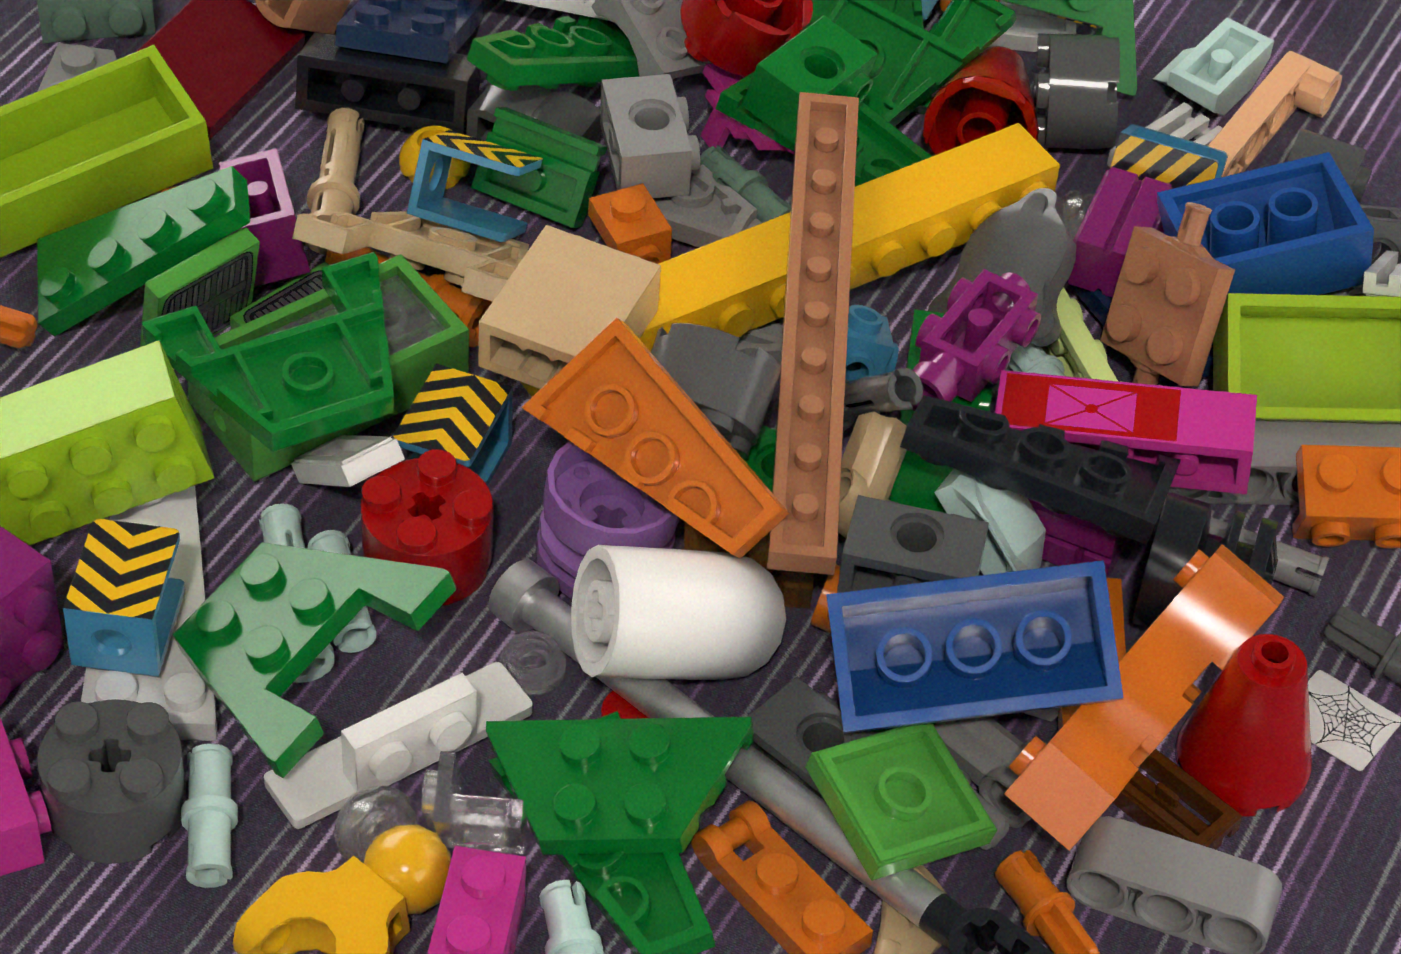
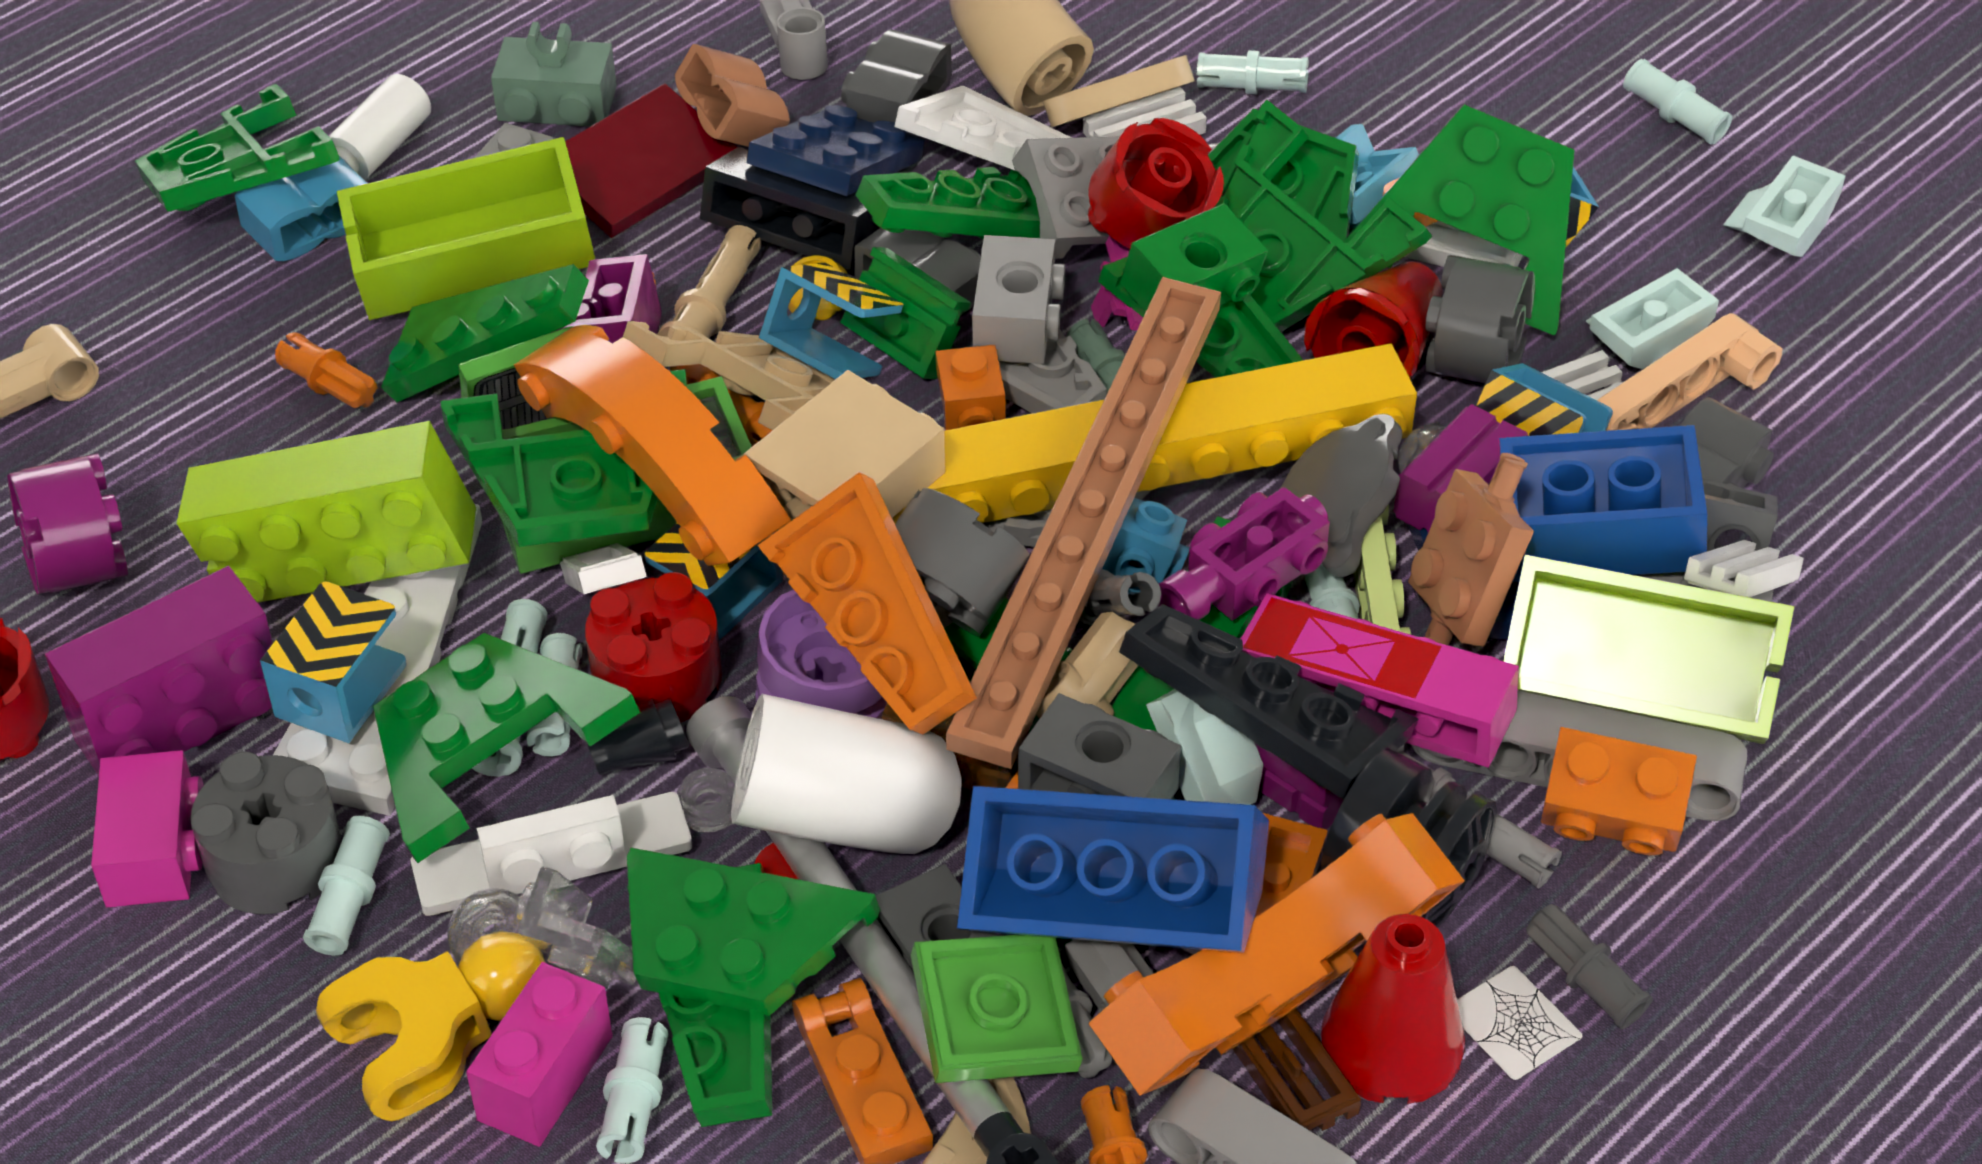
camera: 20 degrees right, 0 degrees up
none -> orange brick [514,325,791,566]
none -> black cone [587,698,690,775]

